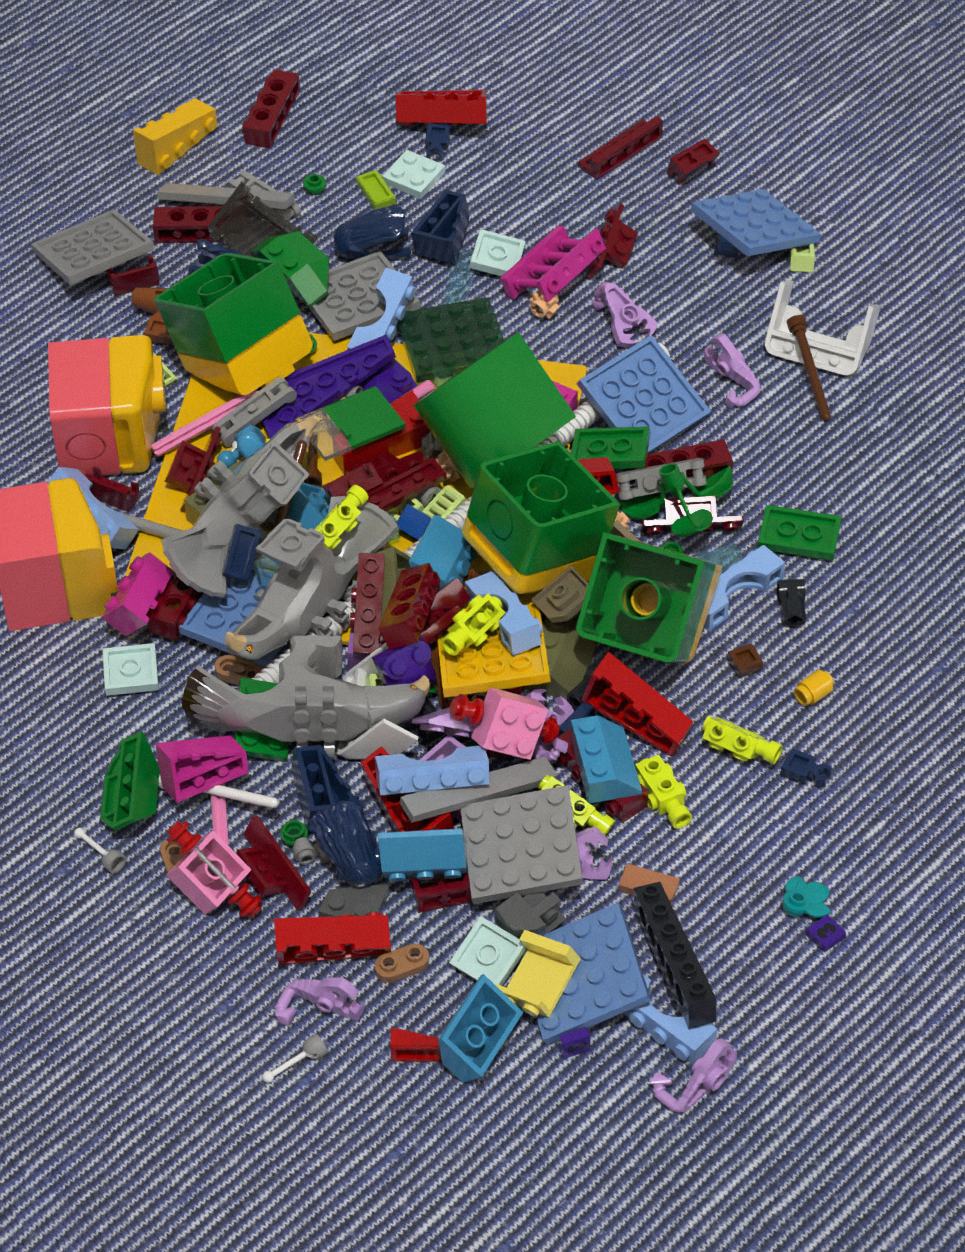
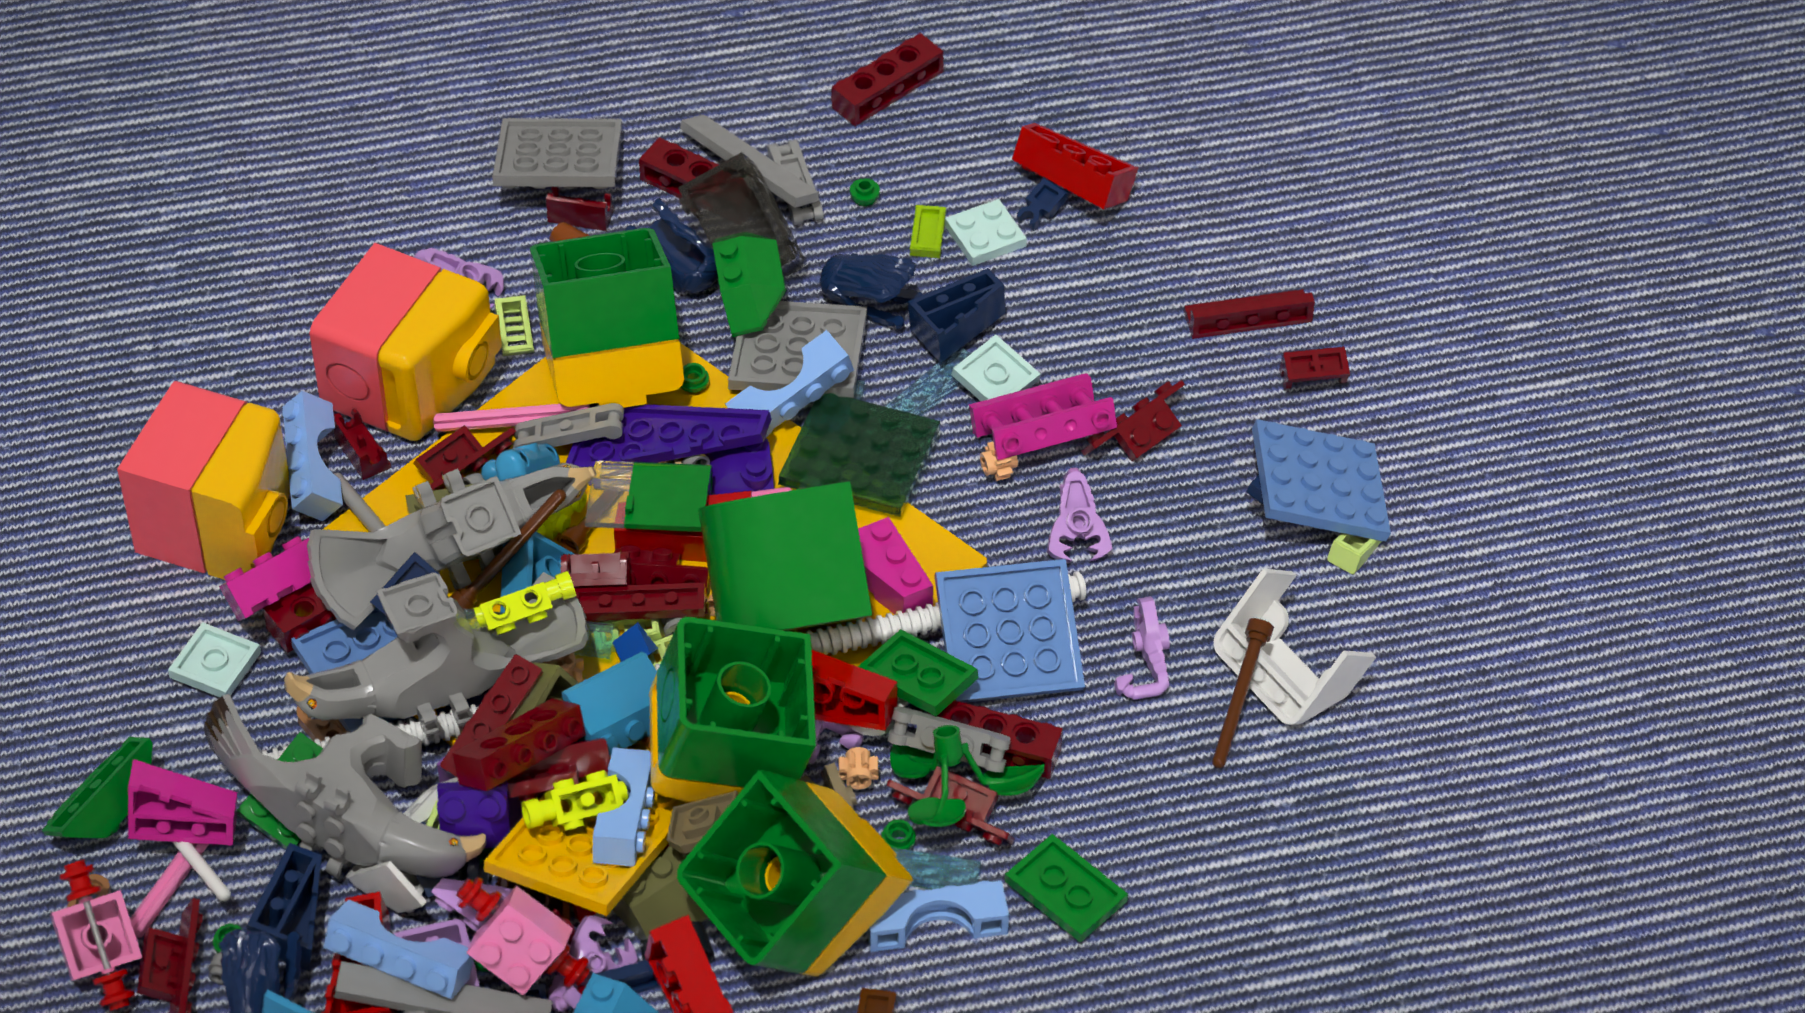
camera: 30 degrees right, 0 degrees up
light grey hinge [74,828,126,874] -> none
yellow wedge [133,98,218,175] -> none
black piece [777,579,806,628] -> none

